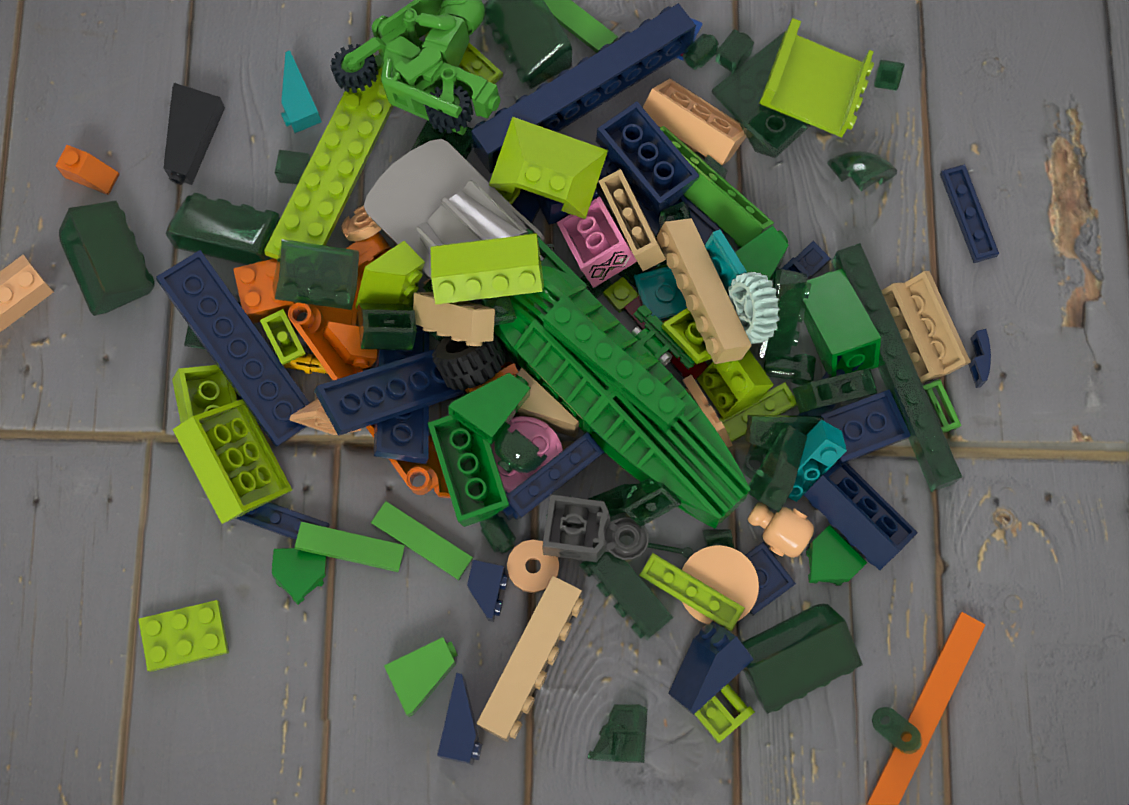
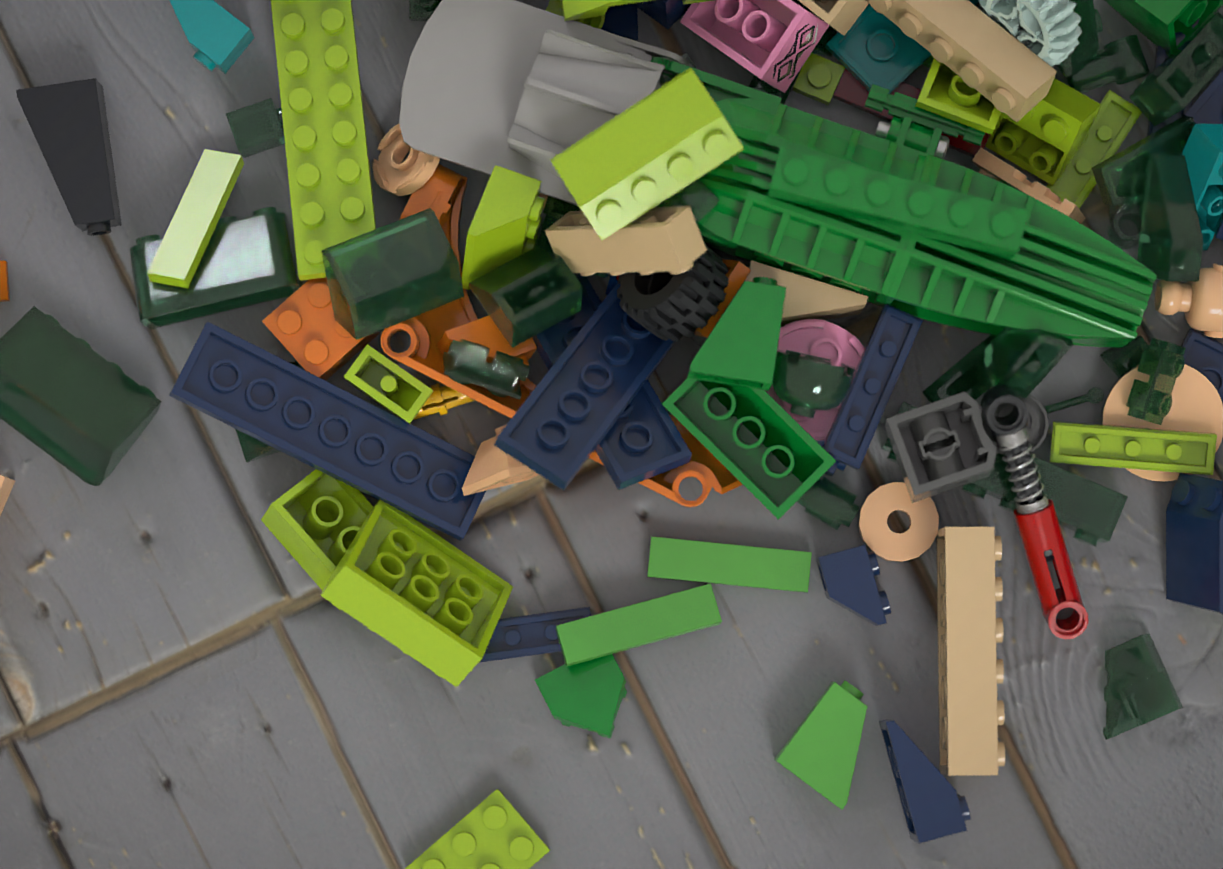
camera: 25 degrees left, 10 degrees up
none -> tile [147,149,244,288]
none -> clear green hinge [443,338,530,400]
none -> piece [981,384,1089,640]
none -> clear green hinge [1126,338,1186,425]

